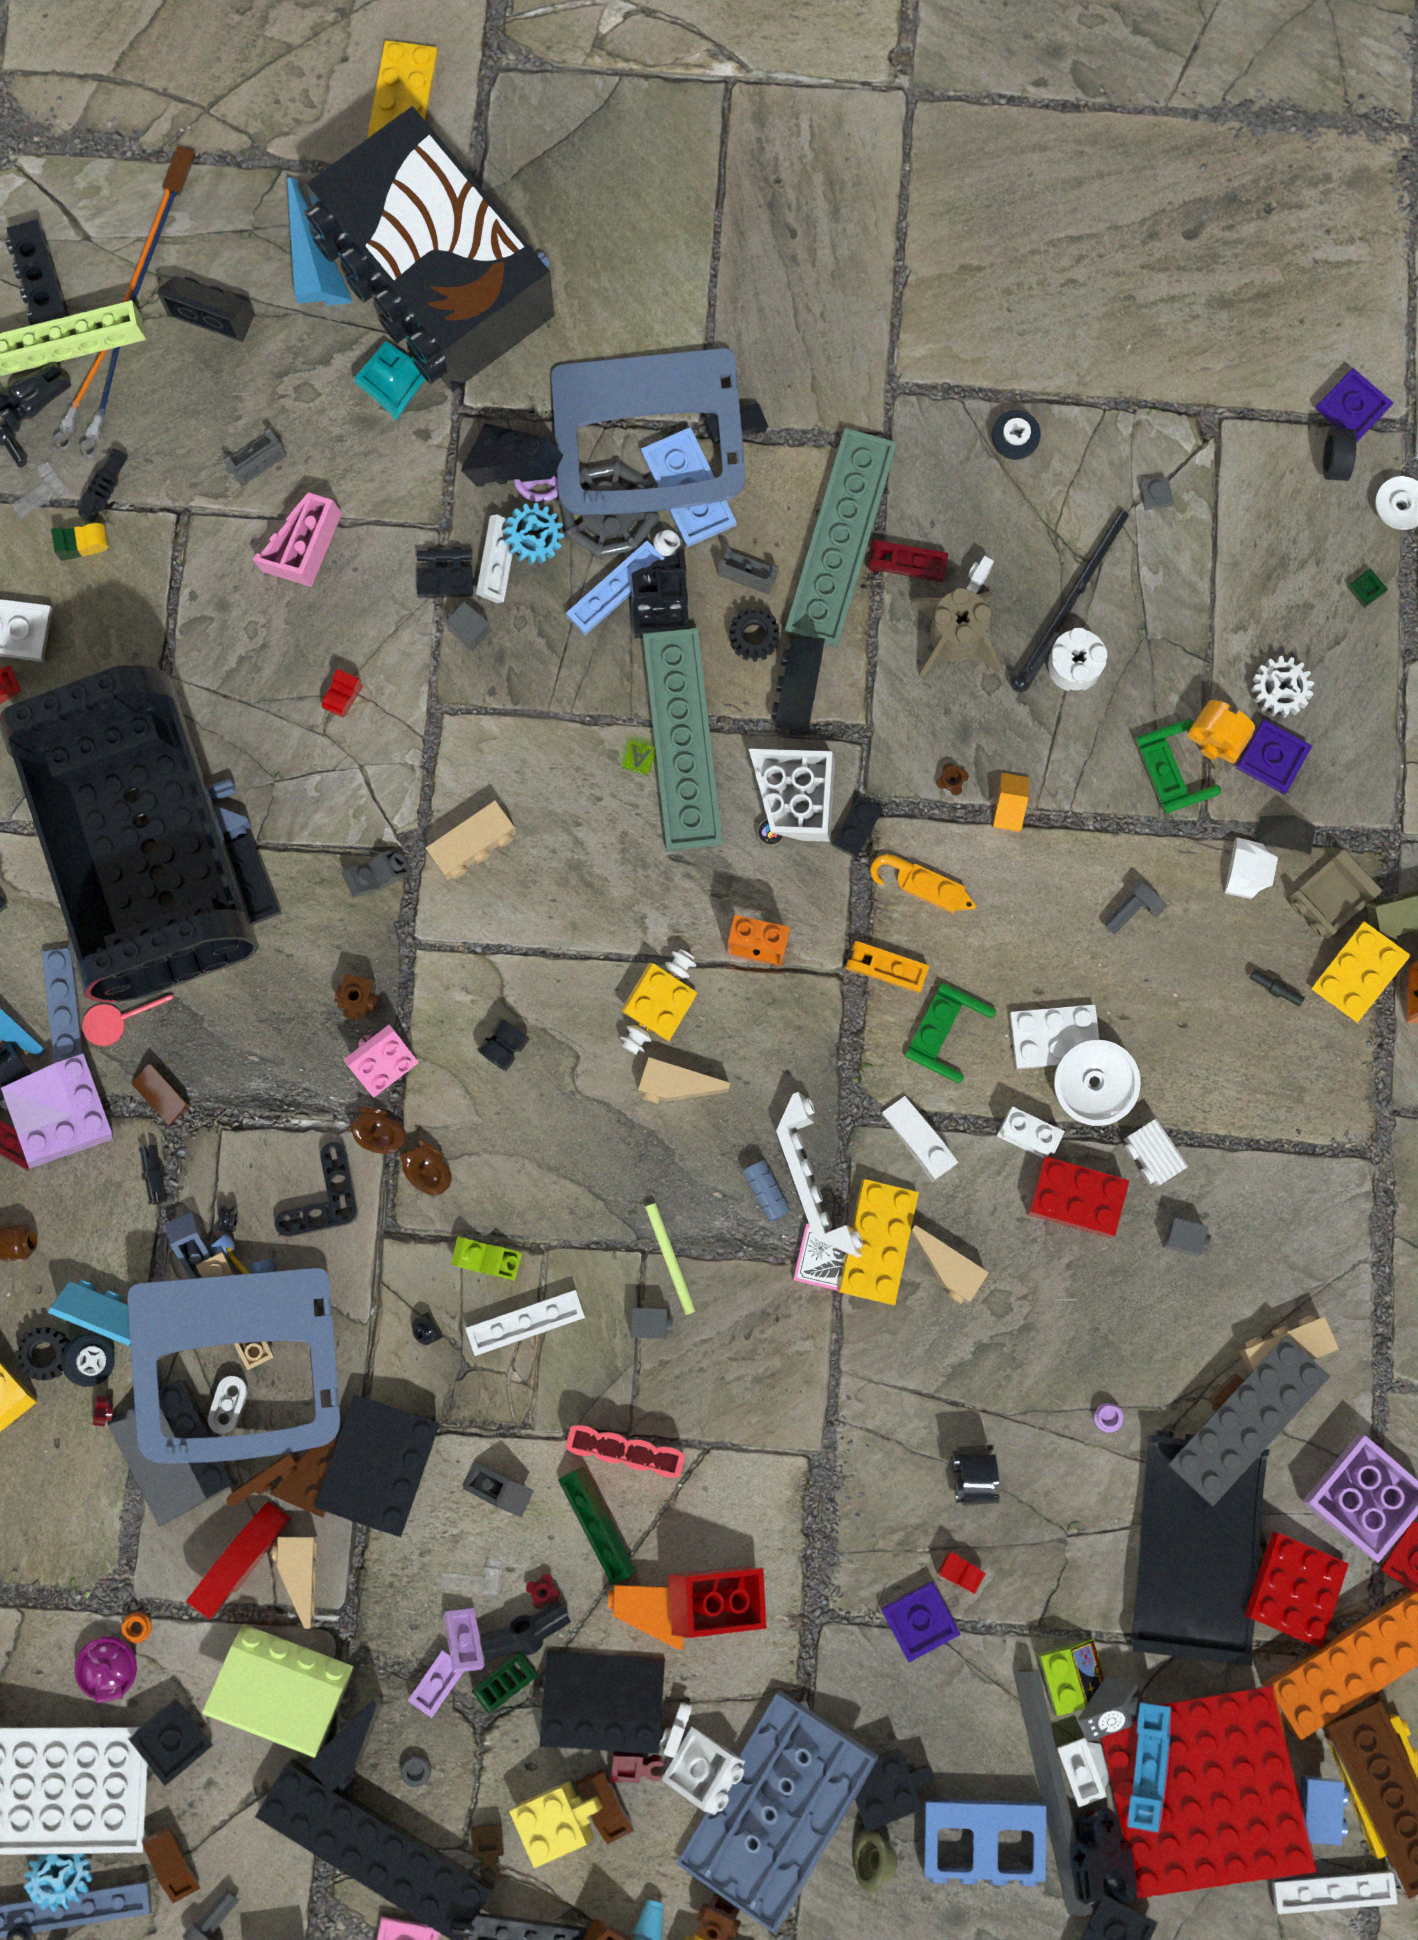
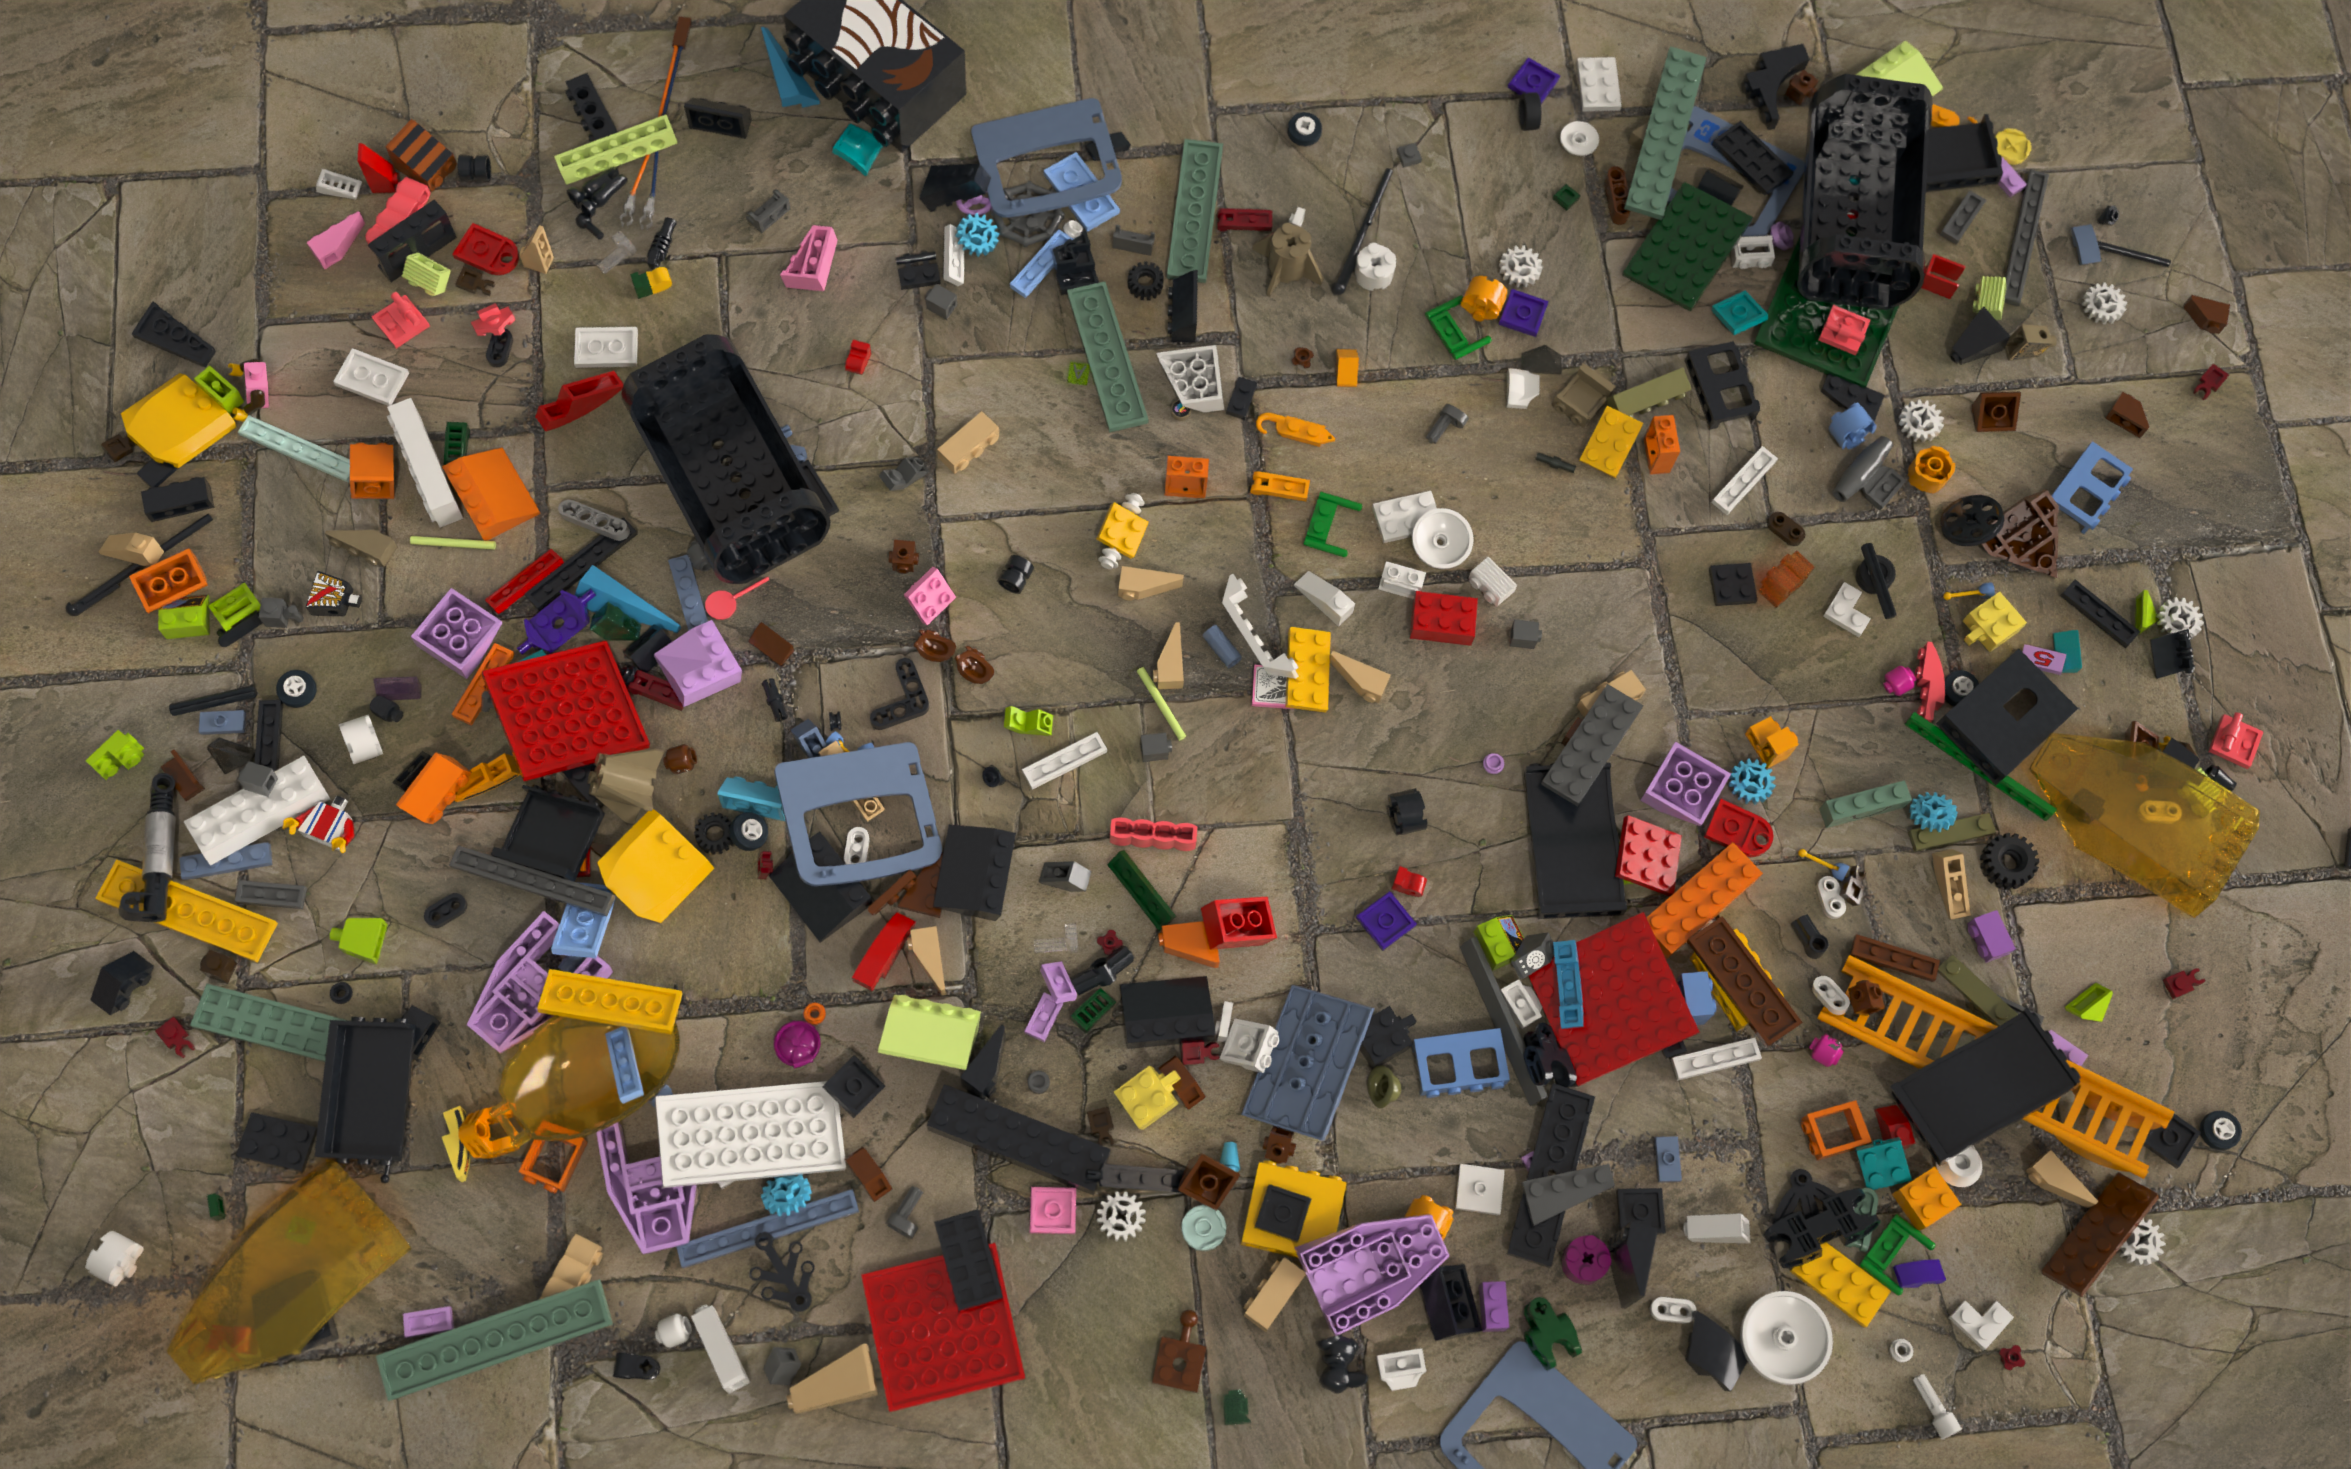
camera: 15 degrees left, 10 degrees down
none -> tan slope [1153,622,1184,689]

